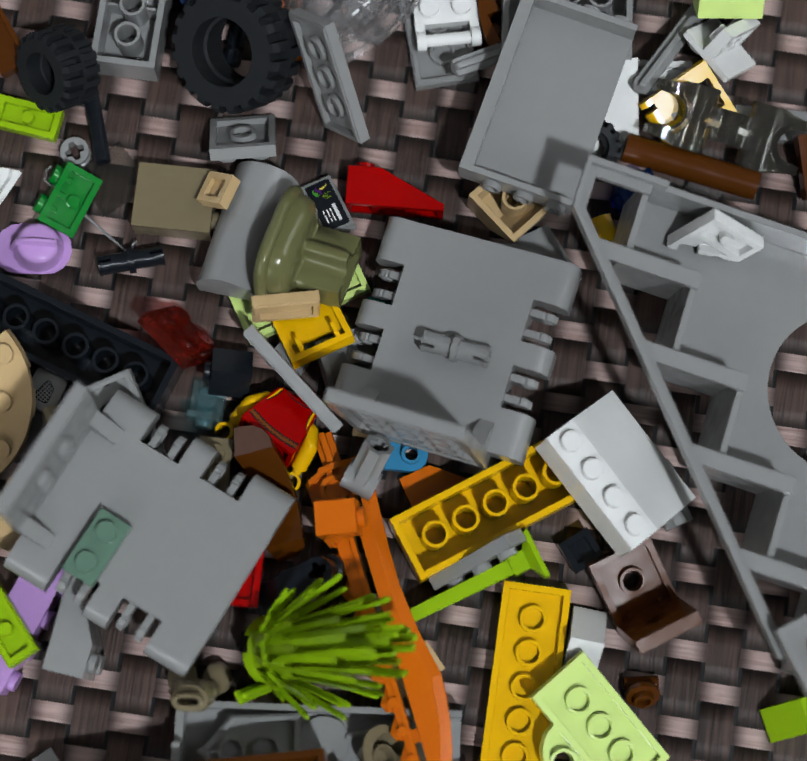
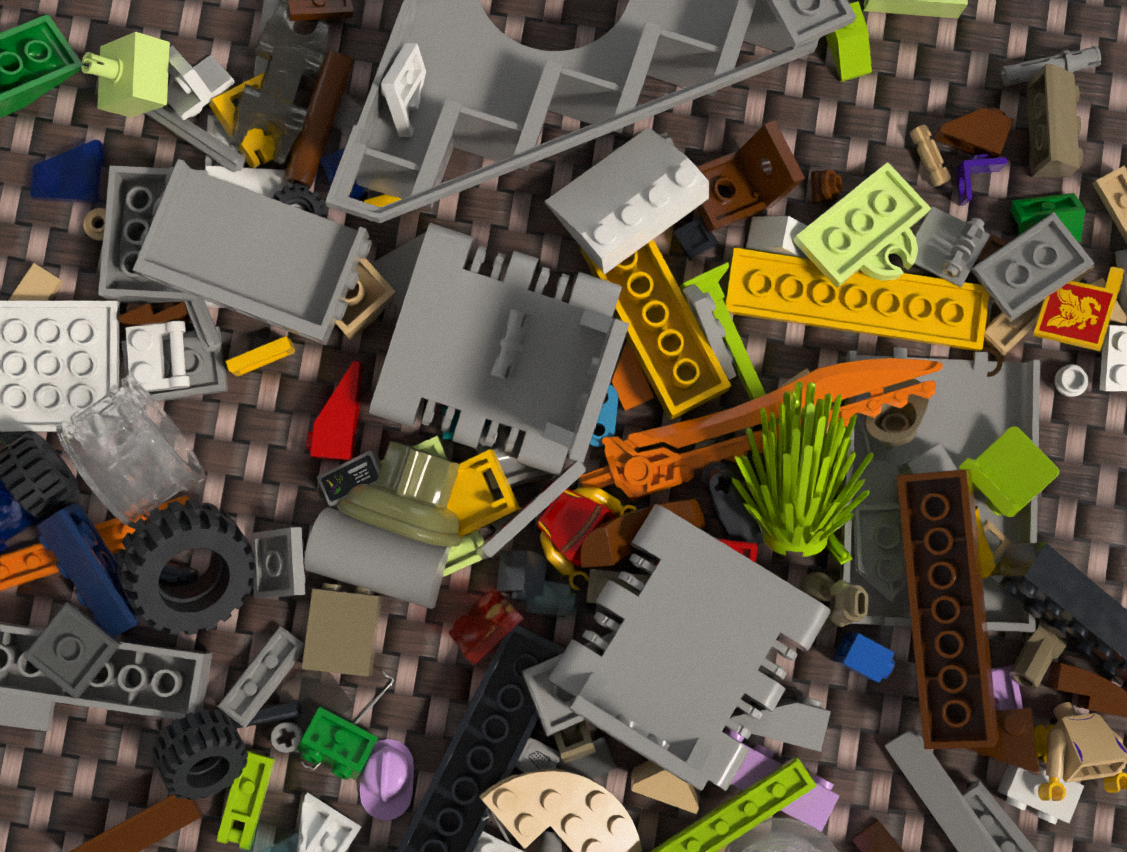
camera: 90 degrees left, 5 degrees up
sand green plate [62,508,132,588] -> none
black pin [97,244,166,276] -> none
tan plate [196,171,241,210] -> none
tan tile [251,290,320,323] -> none
light grey tile [288,7,370,144] -> none
orange brick [313,498,367,540] -> none
light grey piece [339,434,394,501] -> none
none -> light grey tile [217,626,305,728]
none -> yellow tile [225,336,296,377]
none -> blue brick [831,631,895,683]

